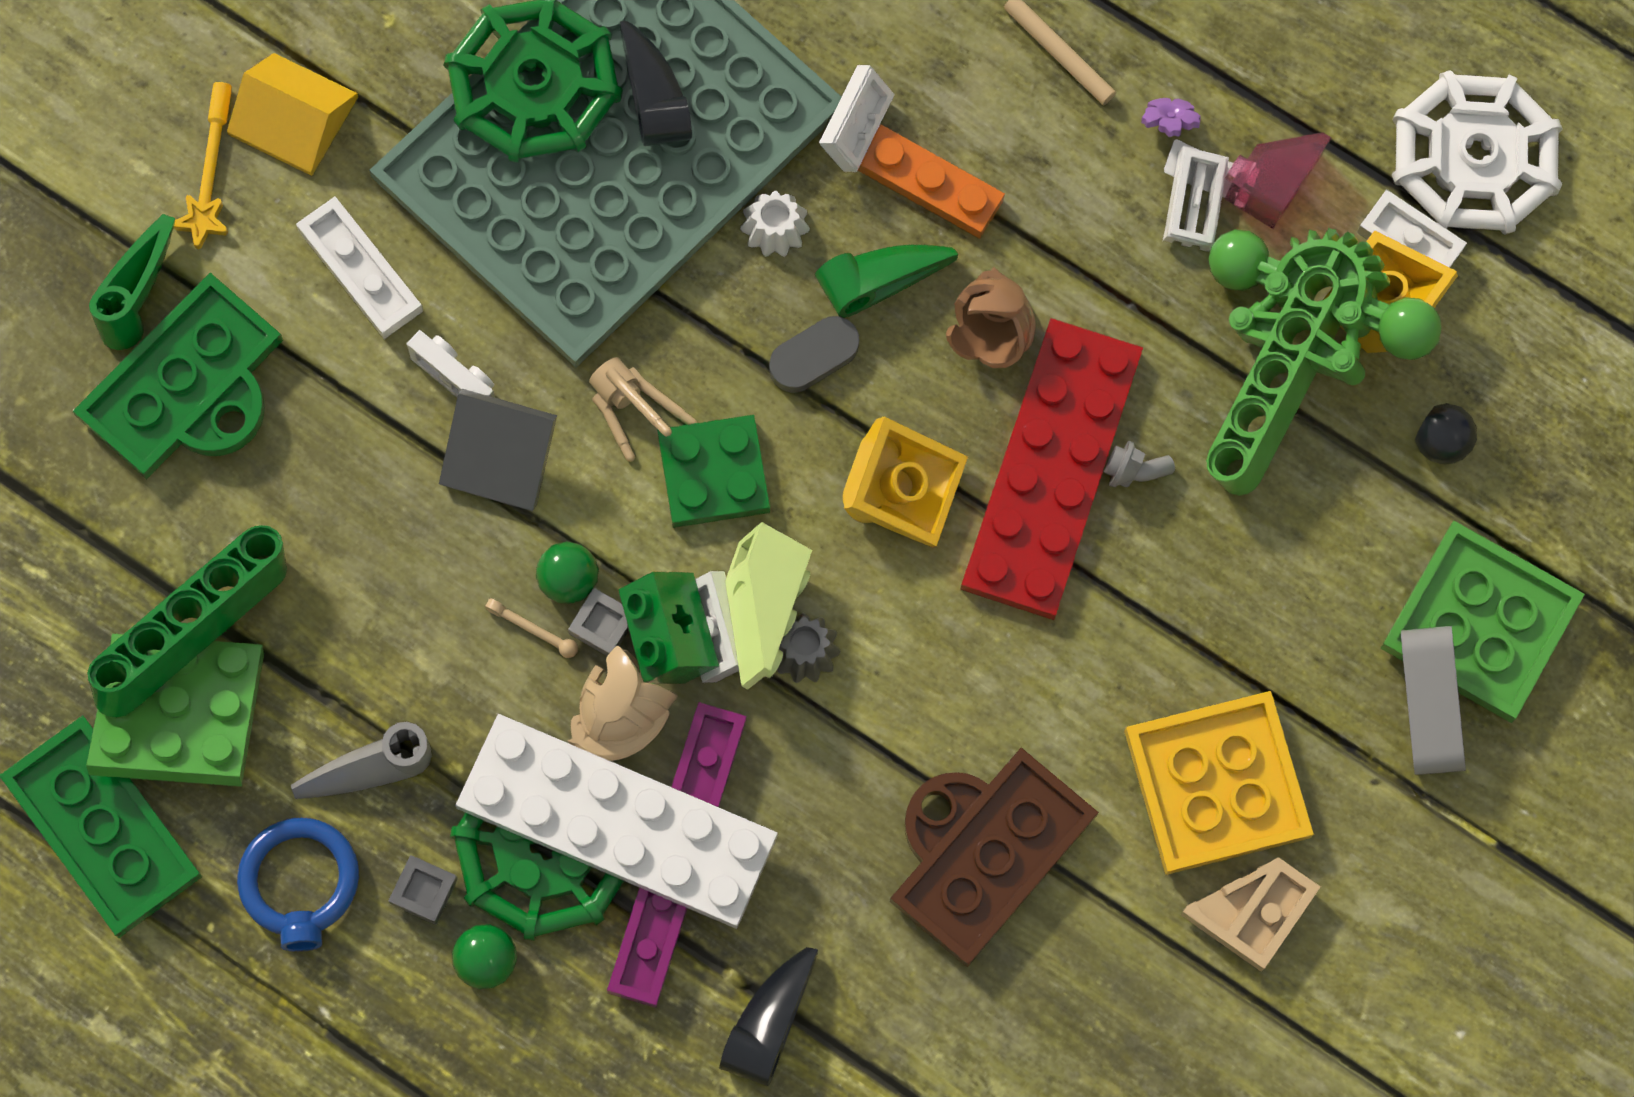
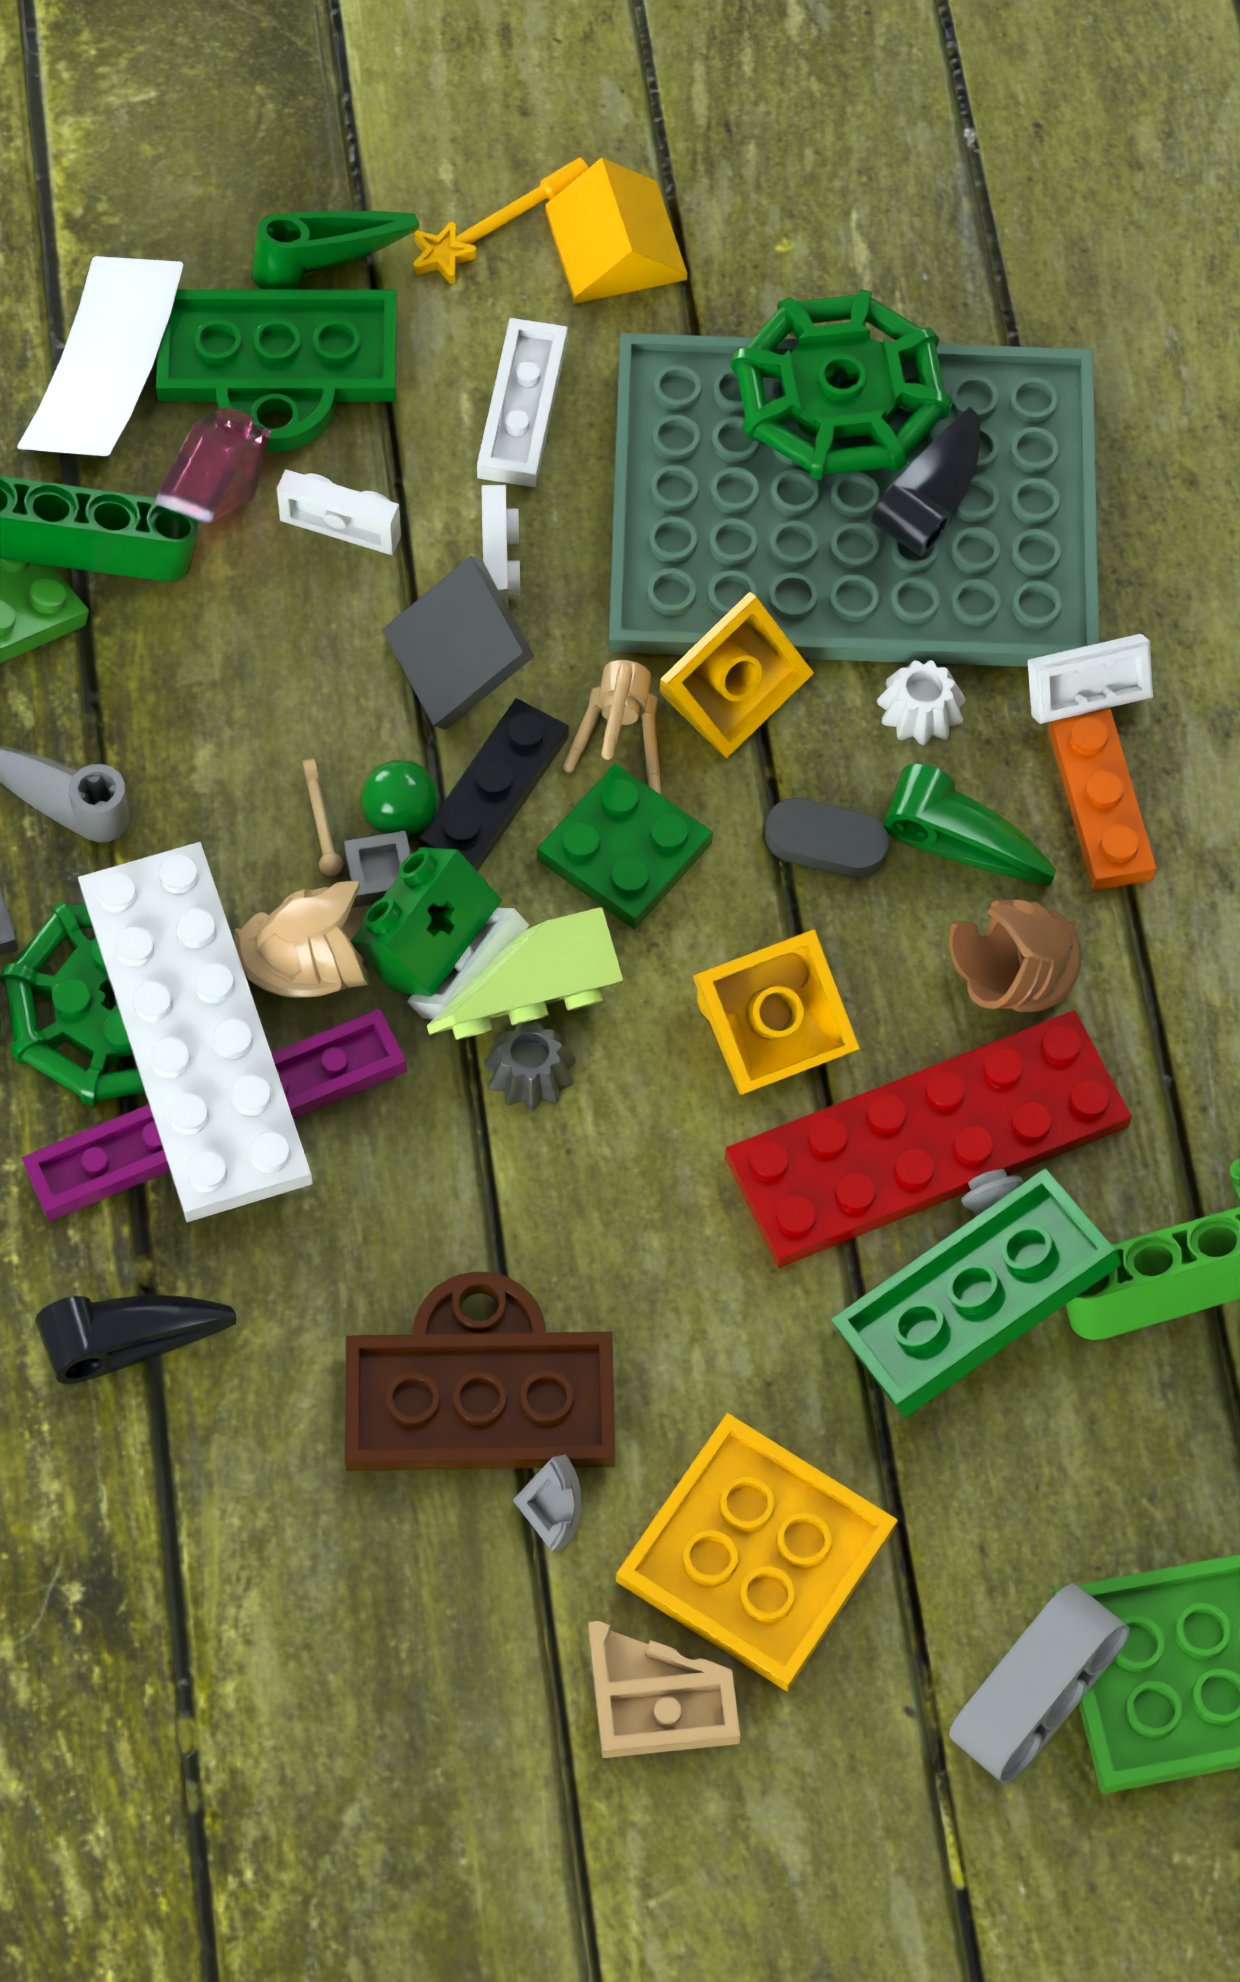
camera: 50 degrees right, 10 degrees down
none -> white sticker [17,256,183,456]
none -> clear pink slope [155,408,271,524]
none -> white plate [277,469,401,556]
none -> black plate [419,698,569,872]
none -> light grey tile [513,1454,582,1552]
none -> yellow slope [659,592,814,759]
none -> plate [831,1168,1123,1418]

